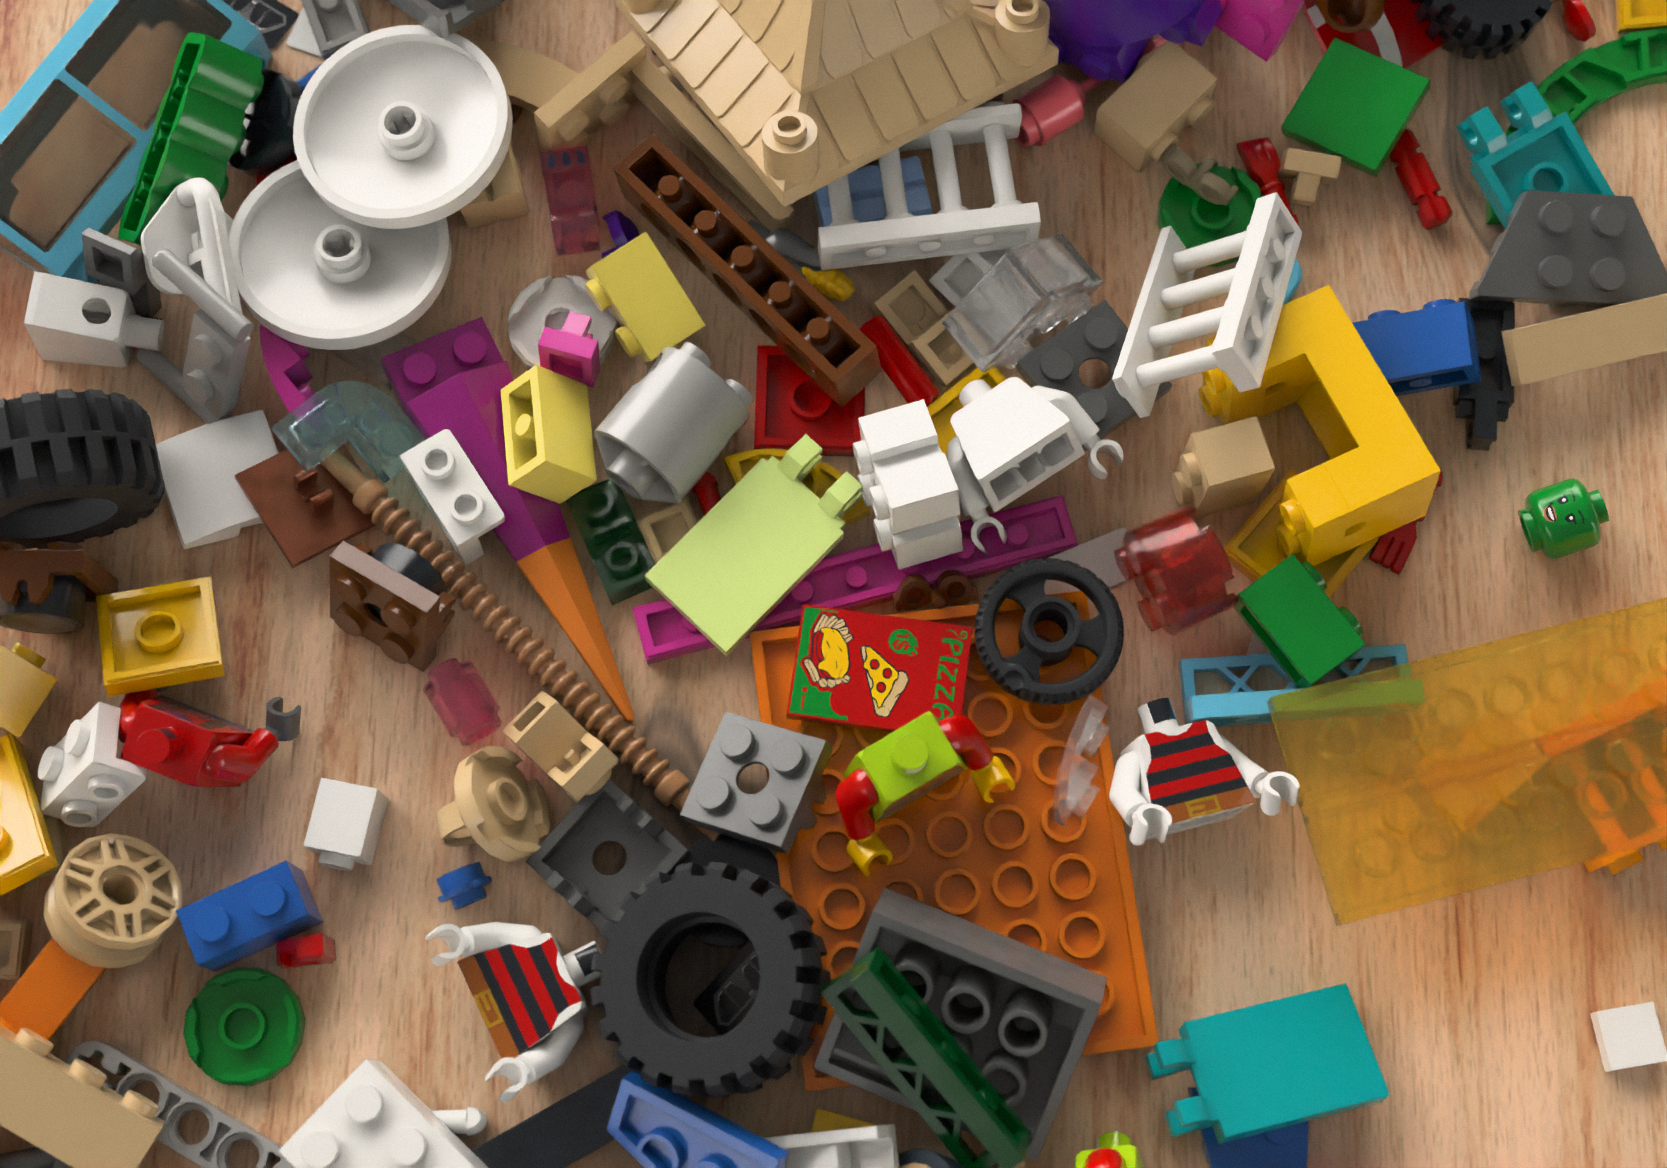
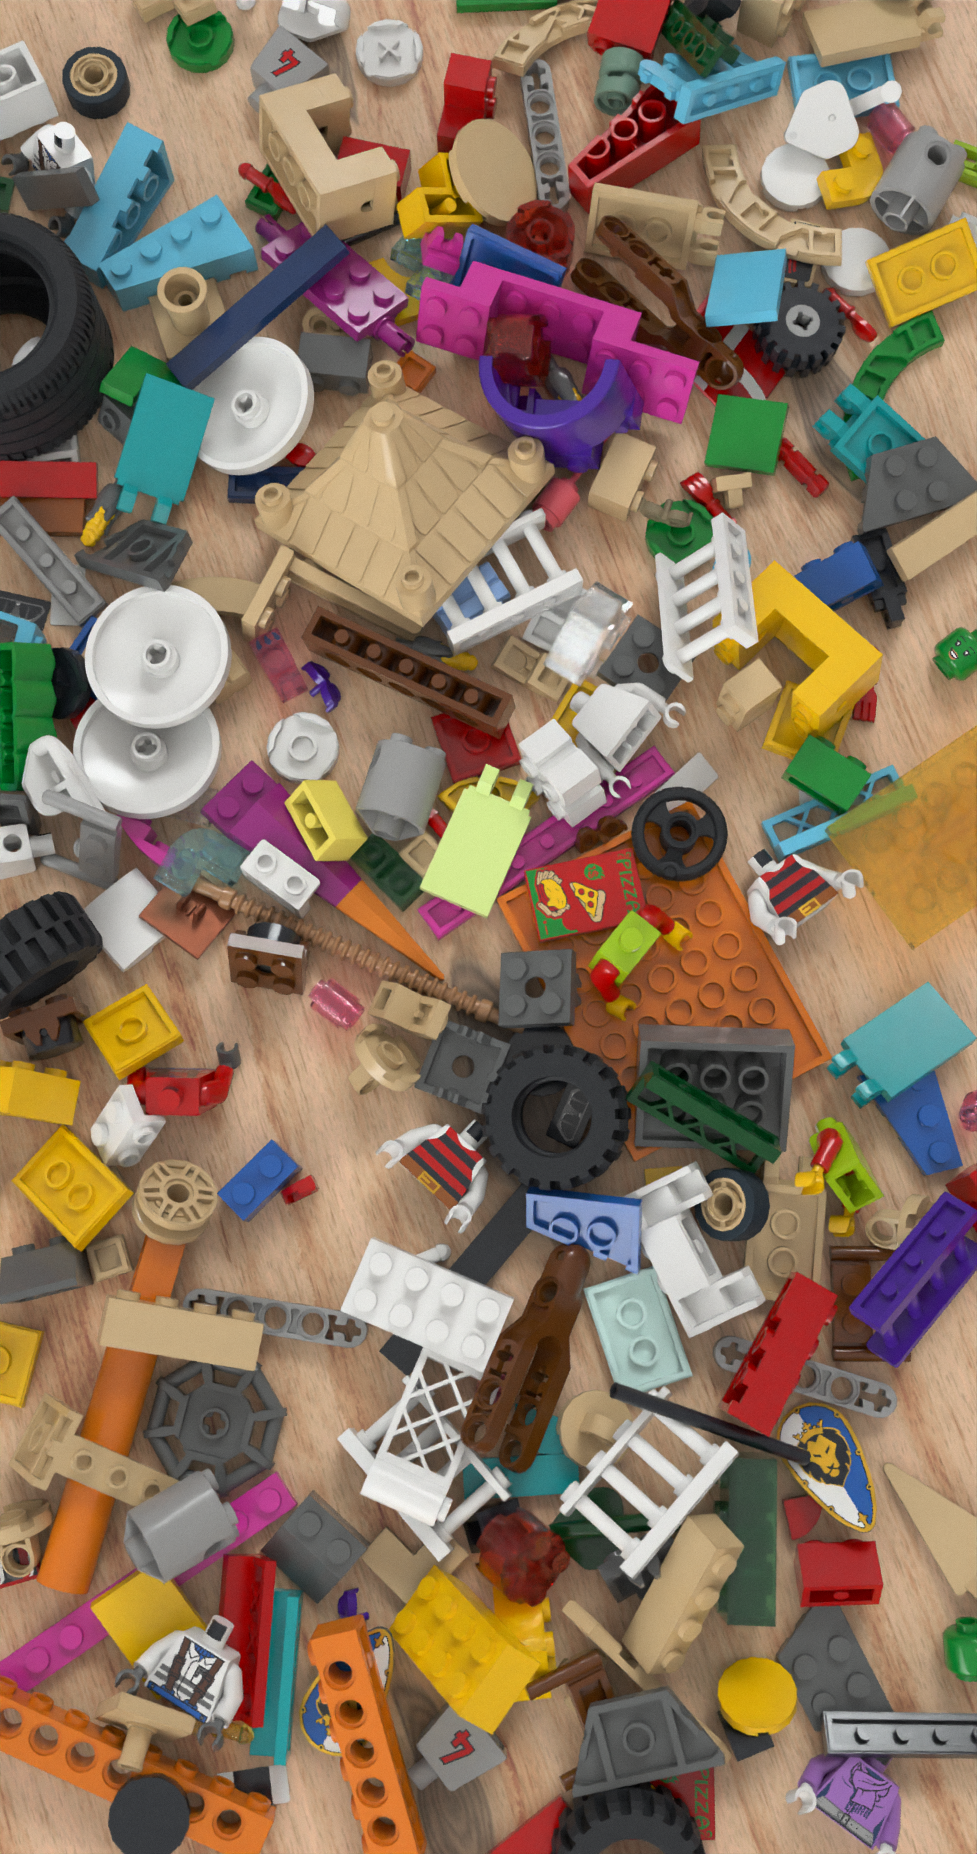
camera: 20 degrees left, 5 degrees up
green tile [183,967,305,1087] -> none
white brick [303,778,388,871] -> none
blue plate [436,862,492,910] -> none
dark pink tile [538,311,600,388] -> none
light yellow brick [584,231,706,363] -> none
red axle [860,315,939,407] -> none
clear slope [1053,695,1110,826] -> none
clear red brick [1114,505,1238,636] -> none

